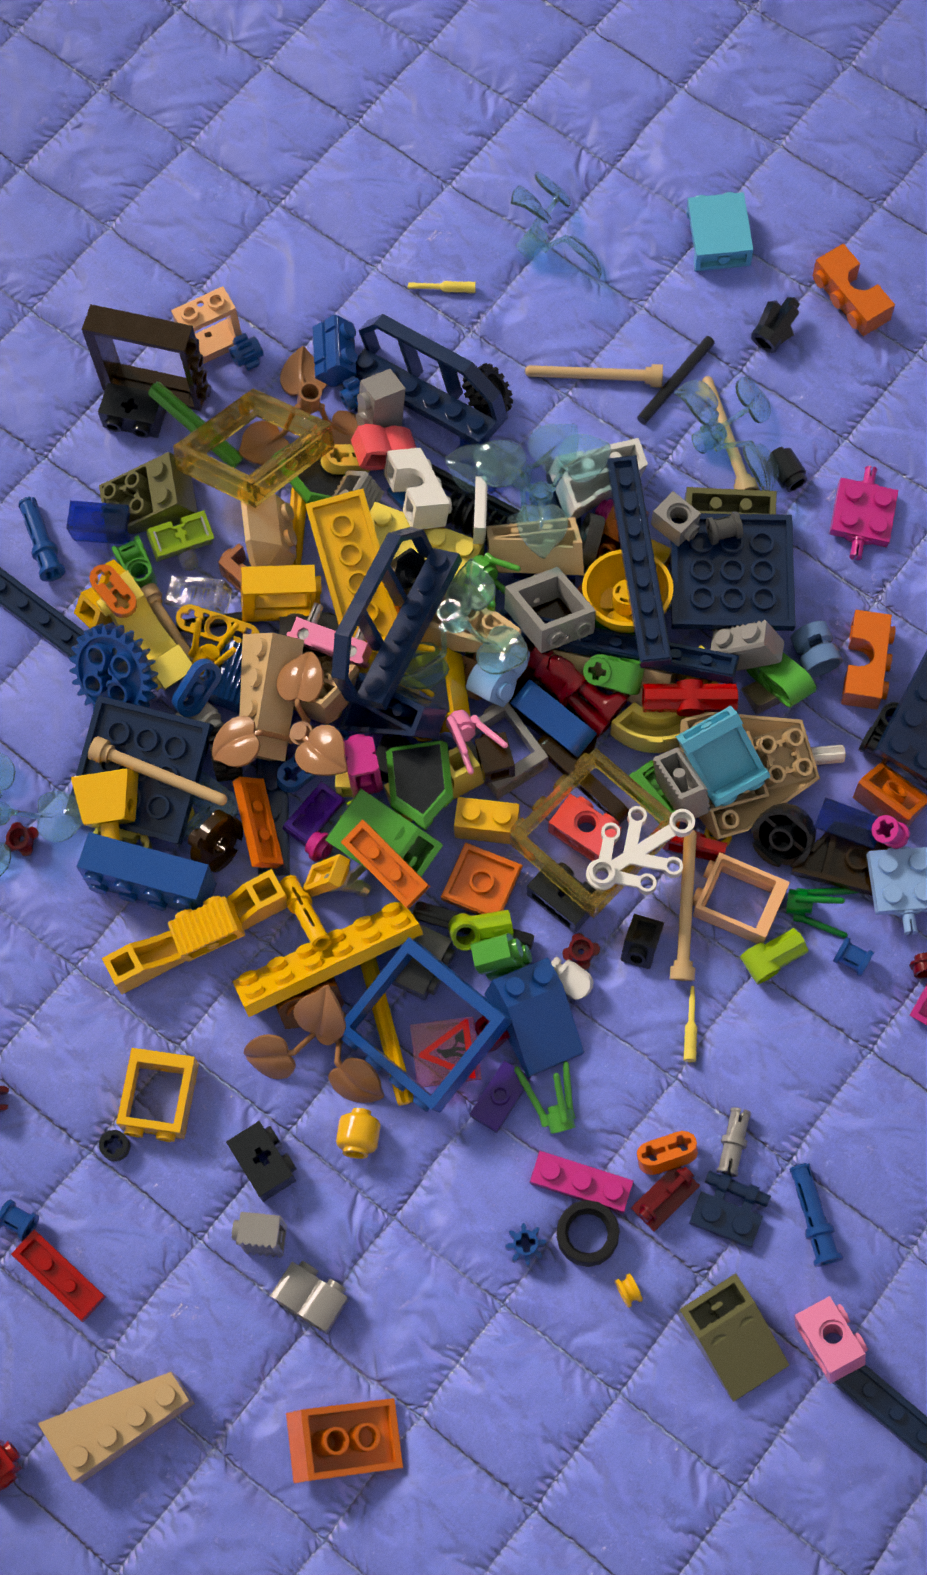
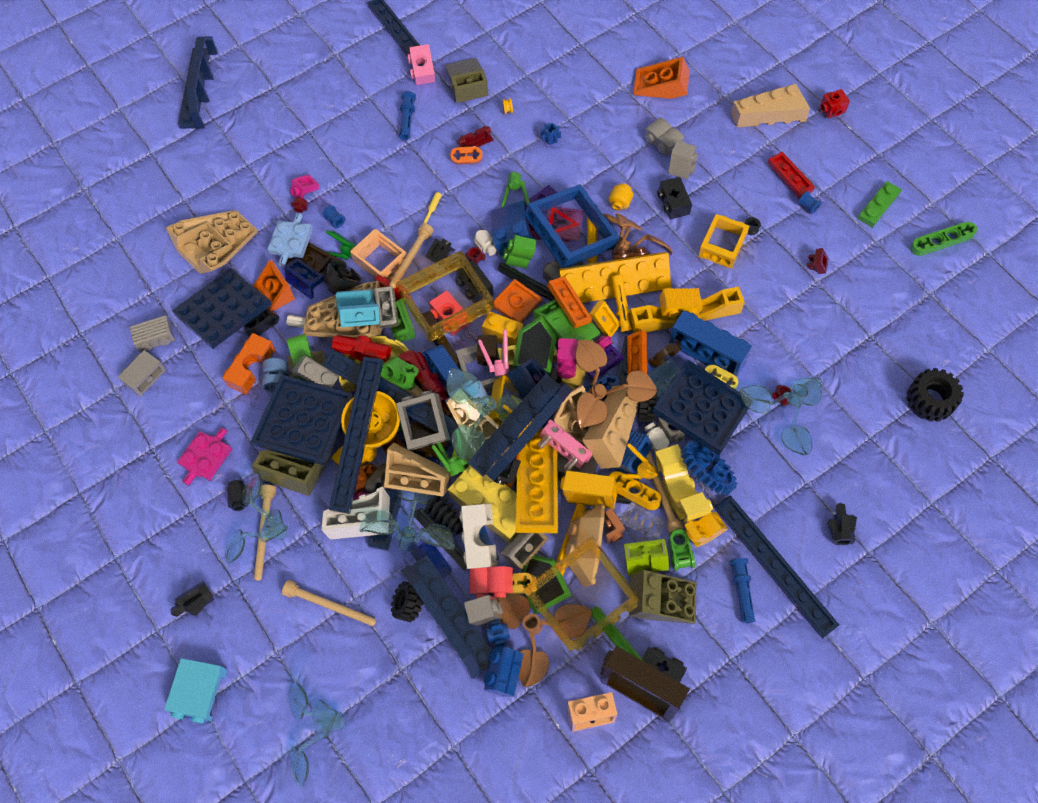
camera: 165 degrees left, 5 degrees down
clear blue panel [66,500,132,545] -> none
yellow torso [71,768,138,841] -> none
tan piece [88,736,227,806] -> none
orange beam [89,564,137,618] -> none
blue plate [172,659,221,717] -> none
blue gear [229,333,264,371] -> none
light yellow piece [408,281,476,293] -> none
lime piece [448,910,513,951] -> none
clear light blue plant [472,434,611,559] -> none
white tile [473,476,488,544] -> none
dark pink plate [530,1151,634,1214] -> none
black tyre [556,1200,620,1267] -> none
white plant [586,806,695,895] -> none
black bar [637,336,715,425] -> none
light grey brick [651,491,701,547] -> none
dark blue plate [689,1171,771,1249] -> none
dark grey bush [706,511,743,545] -> none
light grey pin [717,1107,751,1177] -> none
lime piece [740,928,808,984] -> none
orange arch [812,243,895,336] -> none
dark pink bush [872,815,910,849] -> none

